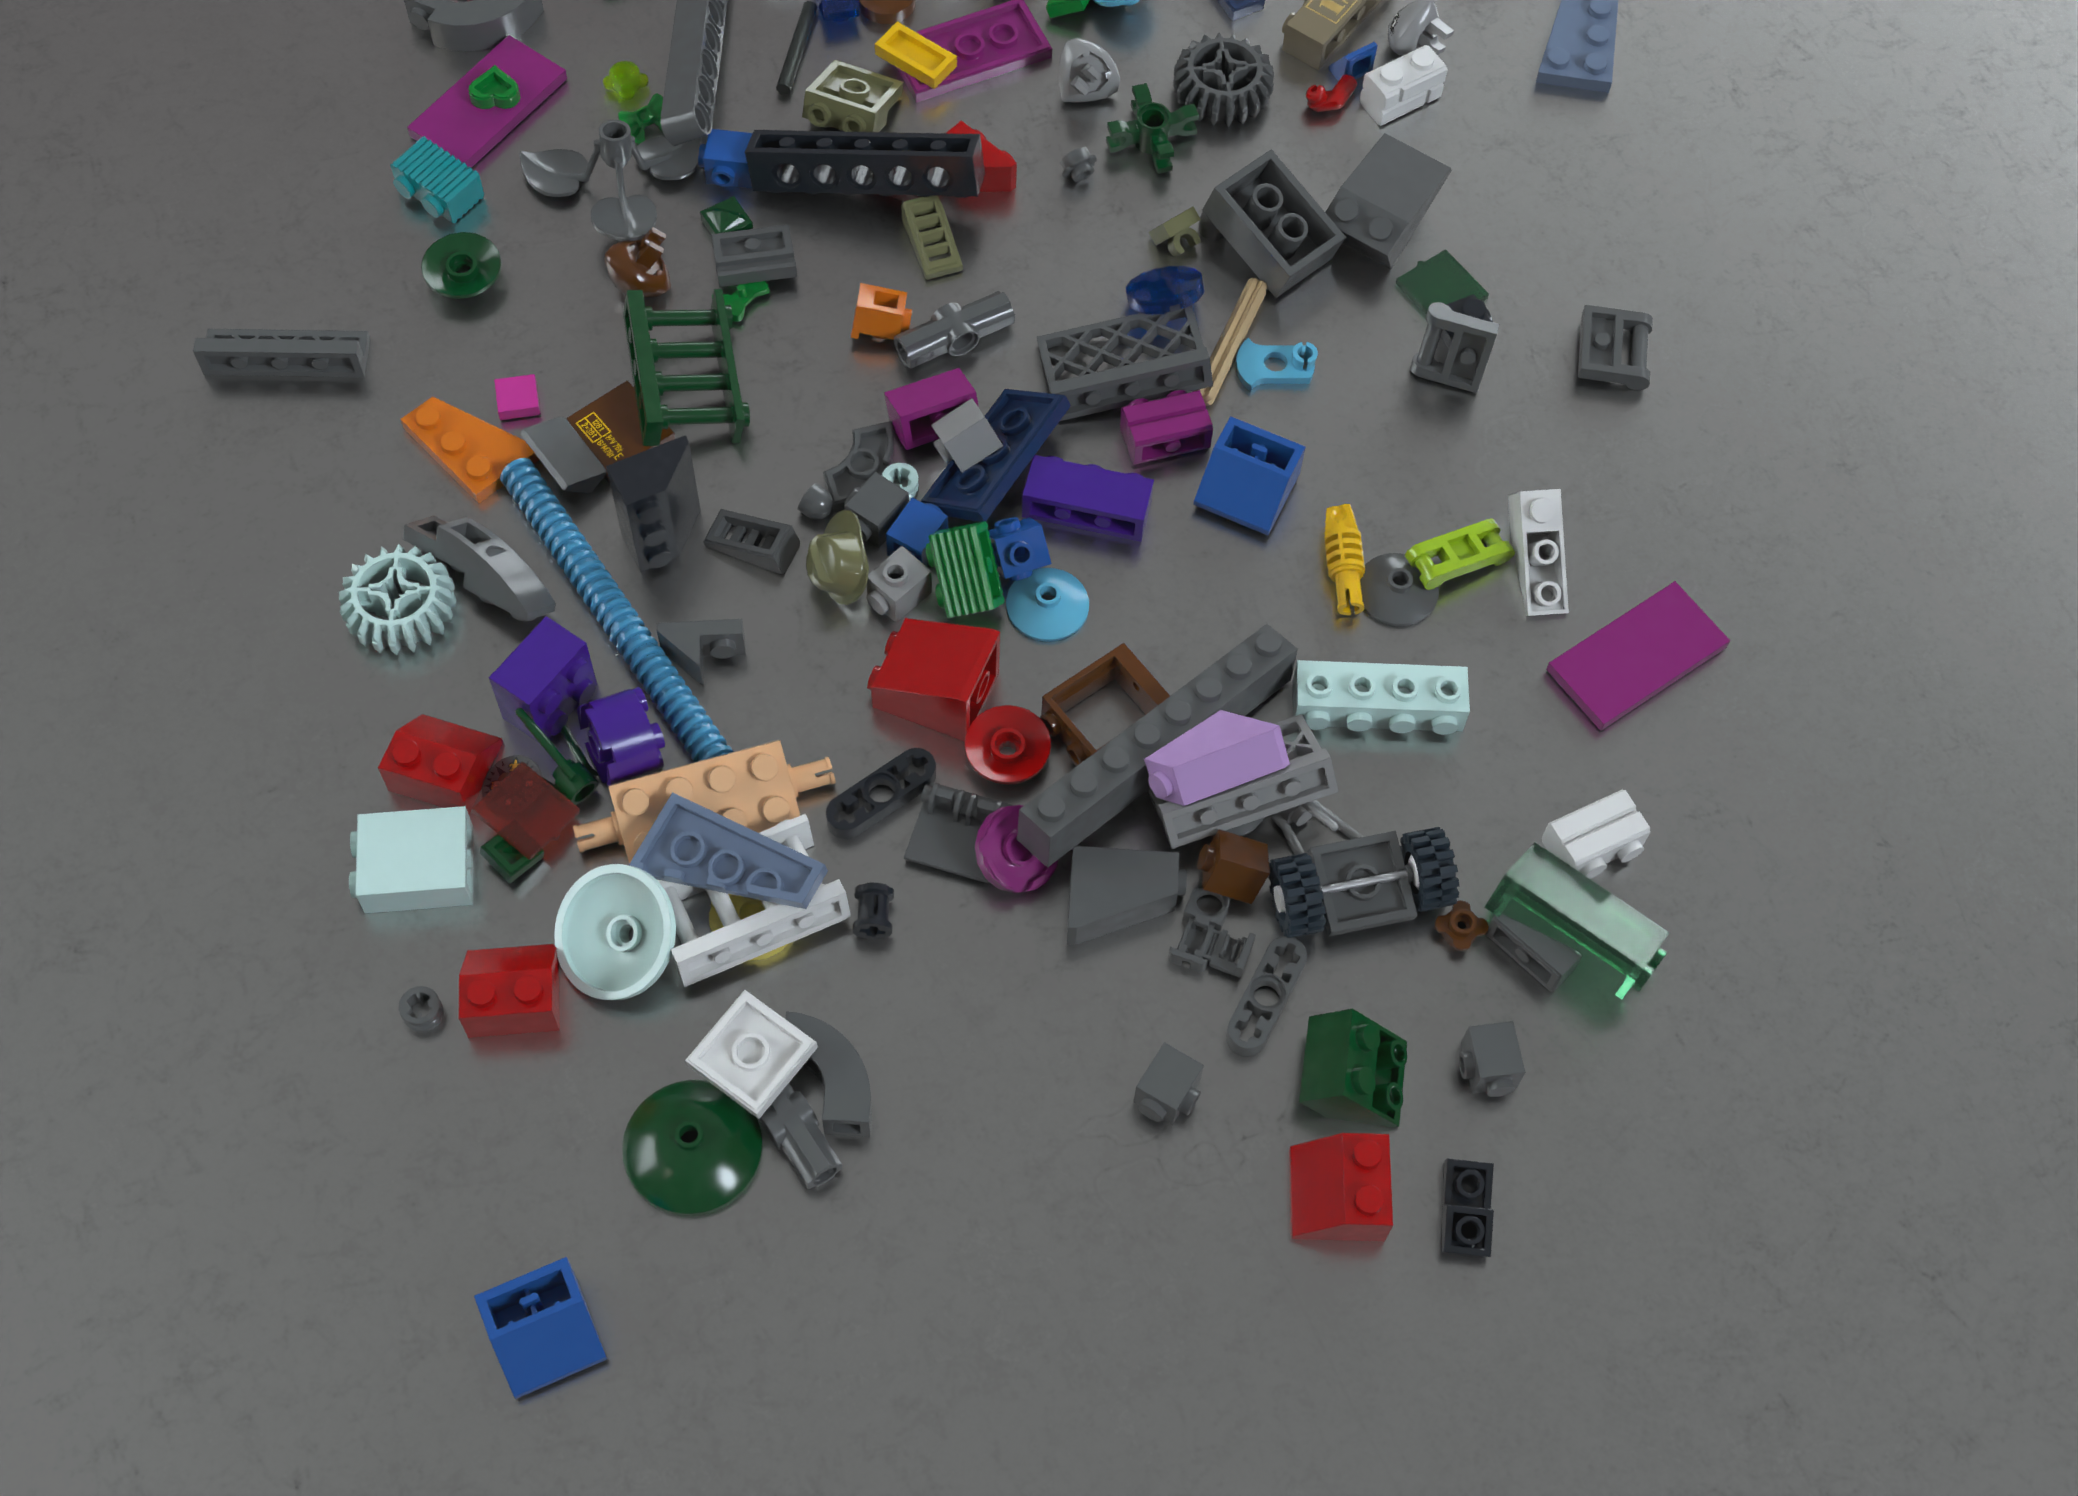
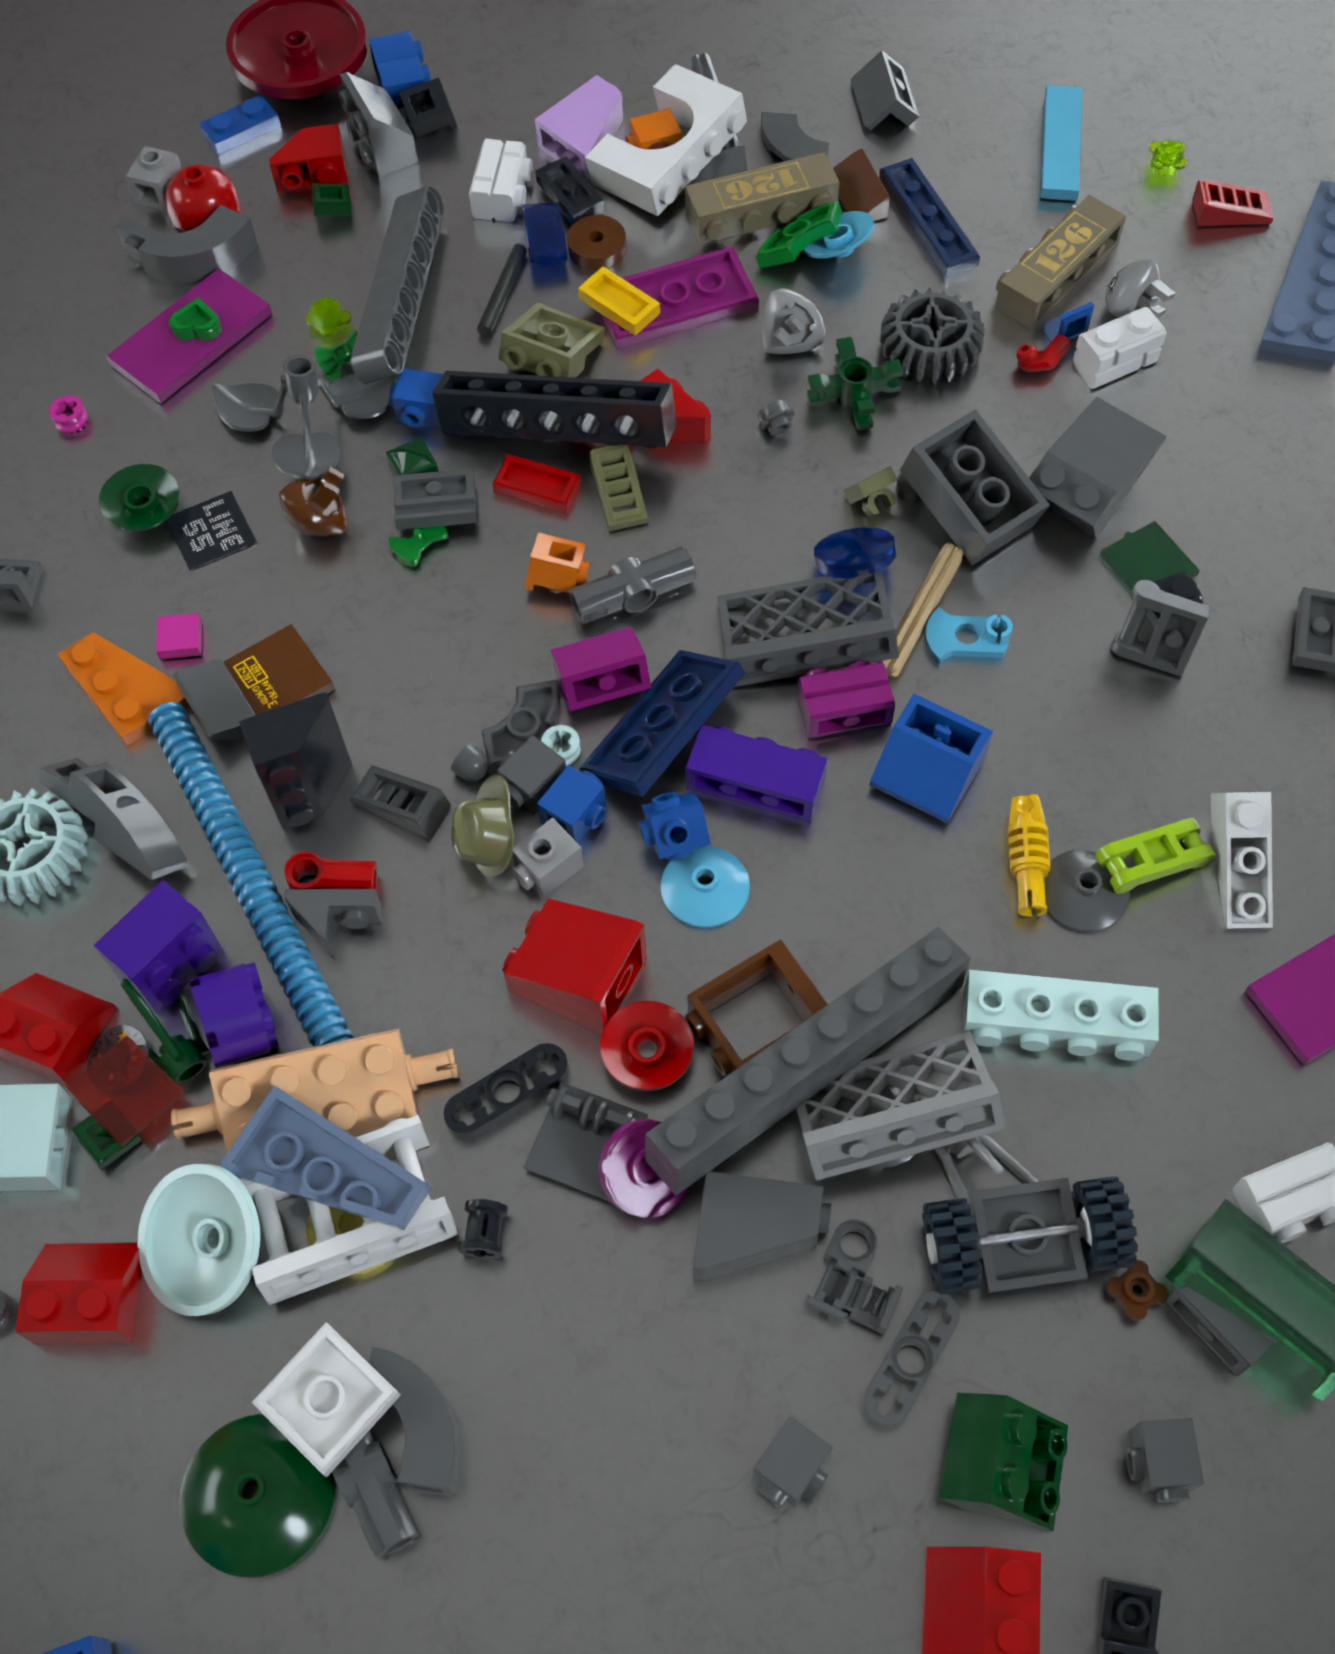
camera: 10 degrees right, 0 degrees up
teal brick [390,136,484,223] -> none
dark green fence [623,289,750,446] -> none
green brick [926,521,1005,618] -> none
light grey brick [931,398,1003,472] -> none
lavender slope [1144,710,1290,806] -> none
reddish brown brick [1197,829,1270,904] -> none
none -> dark pink bush [48,395,88,434]
none -> black sticker [166,491,257,570]
none -> red piece [284,851,377,891]
none -> red tile [492,454,582,514]

